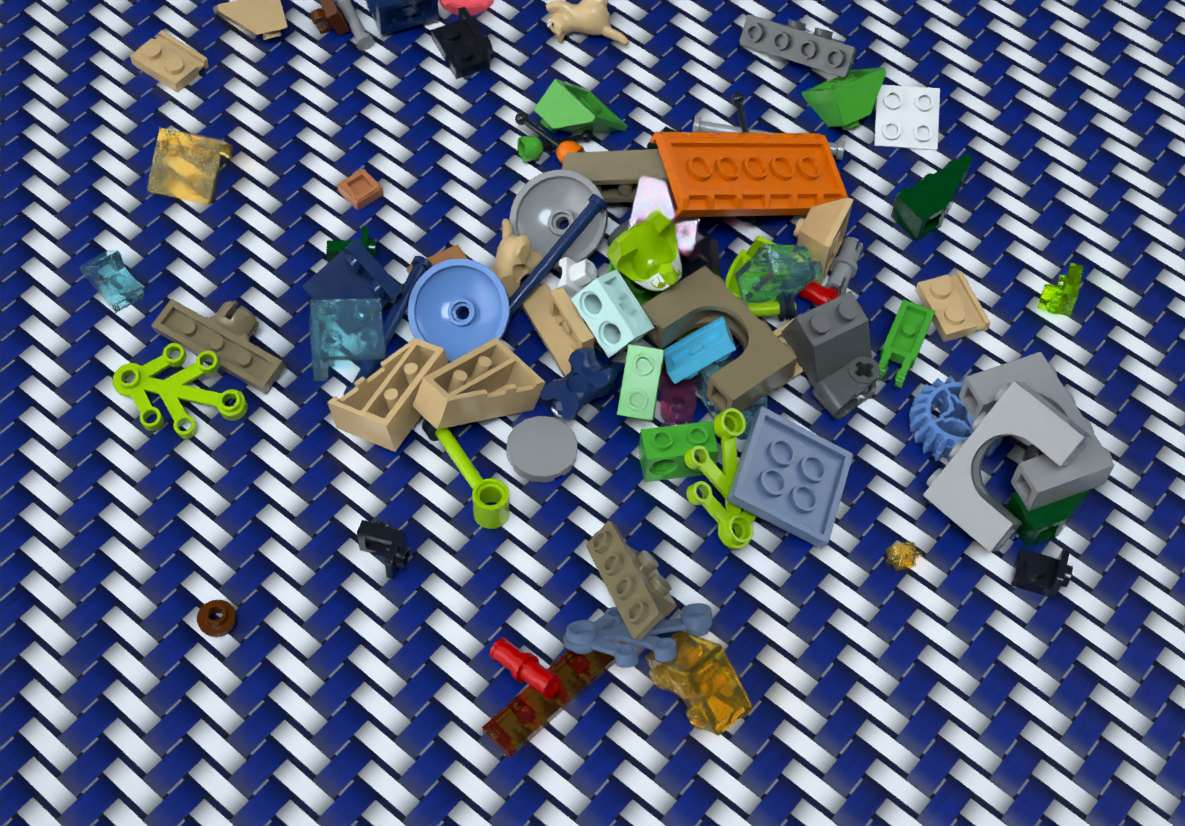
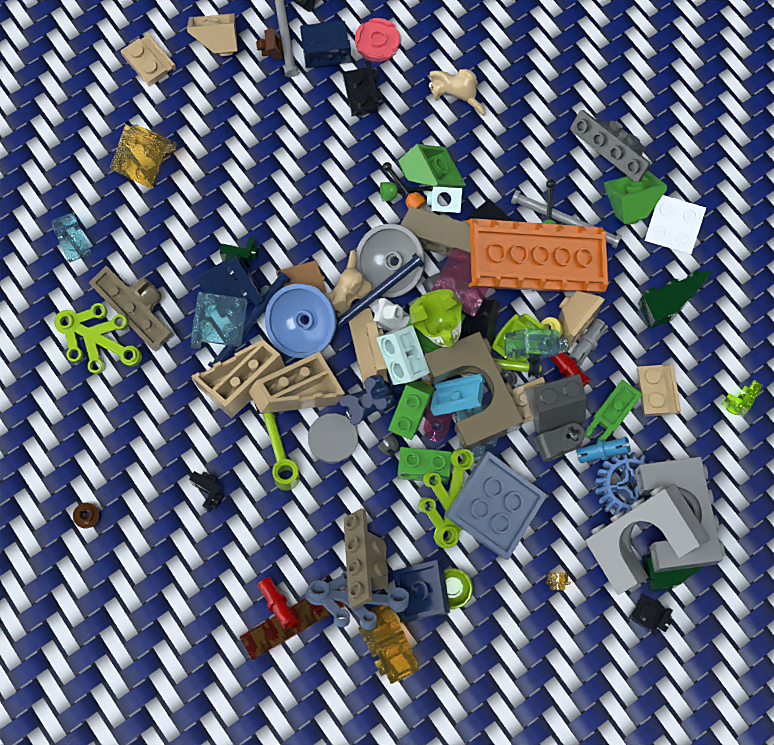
camera: 15 degrees right, 15 degrees up
nougat tile [337,168,384,211] -> none
none -> dark grey hinge [377,434,399,455]
none -> dark blue plate [393,560,450,623]
none -> light aqua brick [427,186,462,213]
none -> lime hair [444,568,474,609]
none -> dark azure pin [577,437,631,464]

